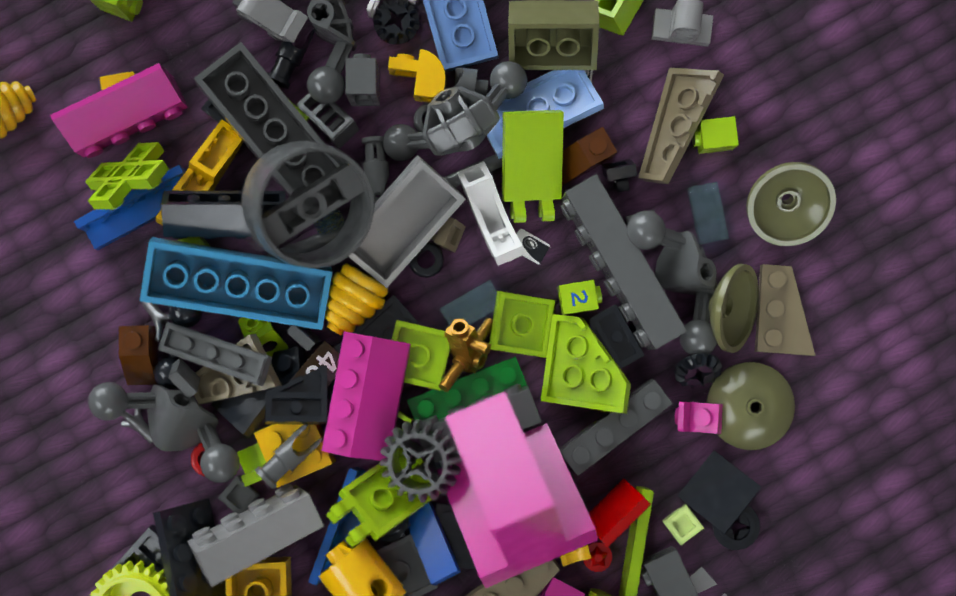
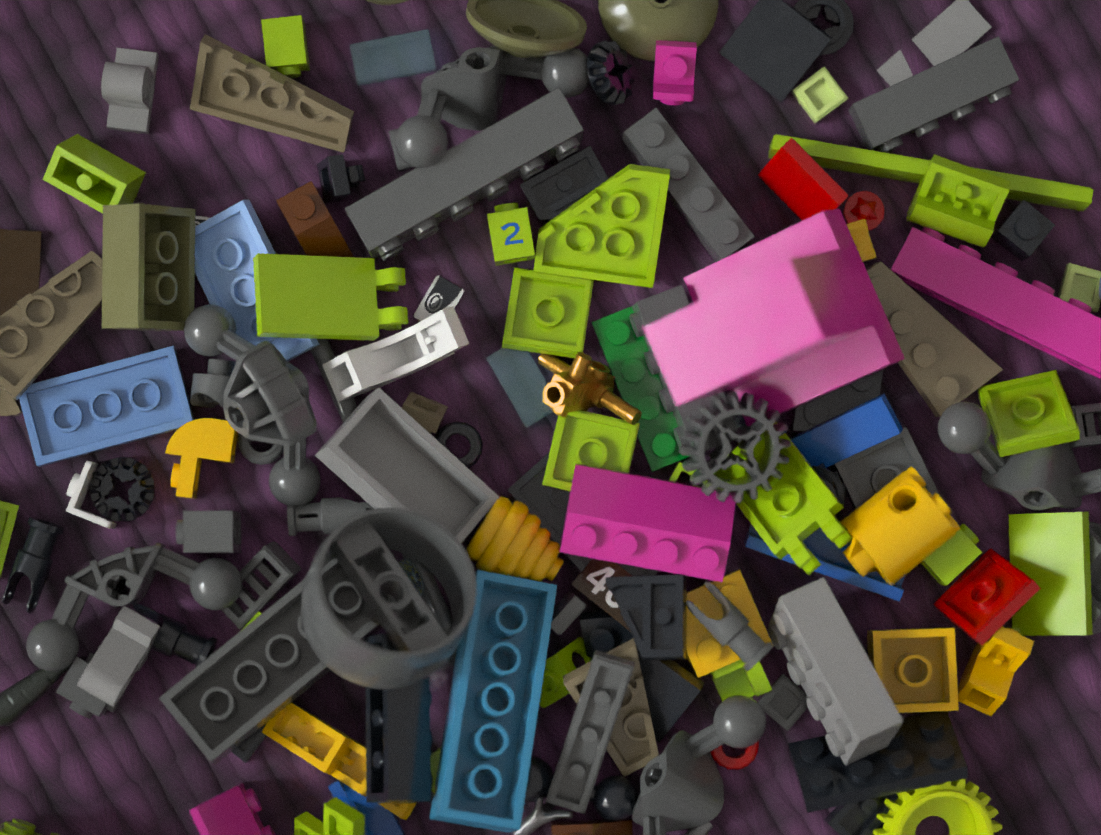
camera: 90 degrees left, 0 degrees up
dark grey tile [169,358,200,398] -> none

